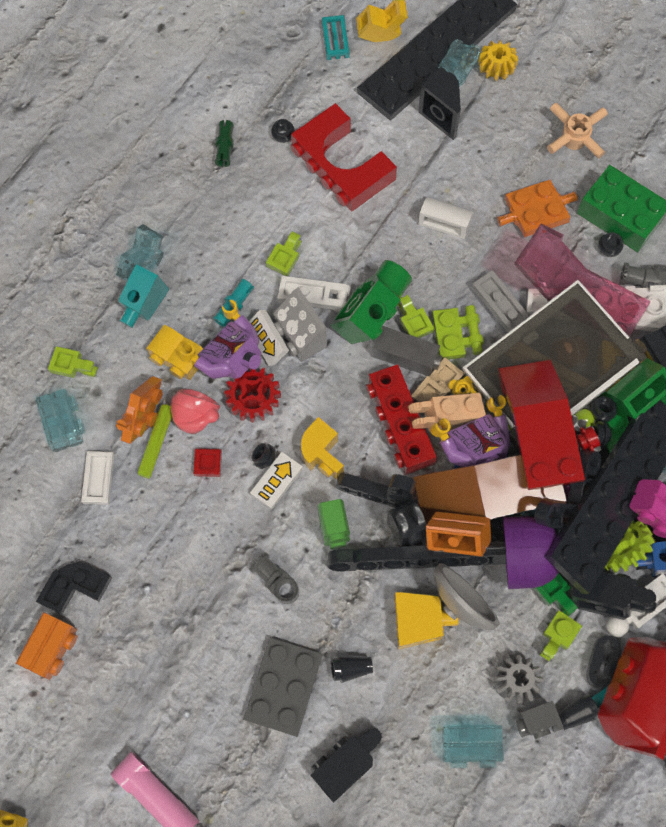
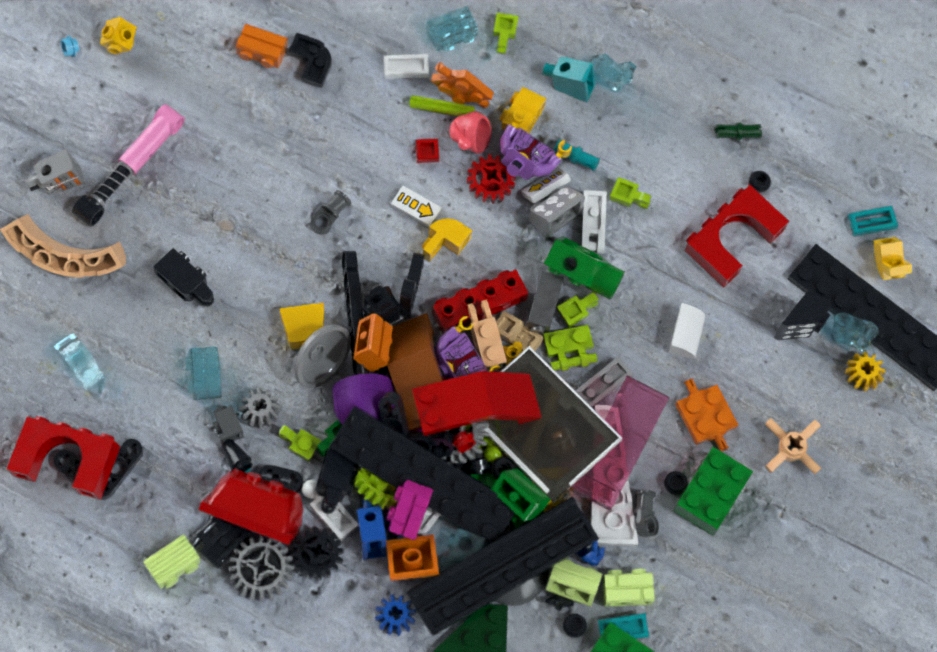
camera: 75 degrees right, 0 degrees up
dark grey plate [243,638,323,737] -> none
black plate [251,443,276,469] -> none
bright green brick [317,499,350,549] -> none
black cone [331,655,373,683] -> none

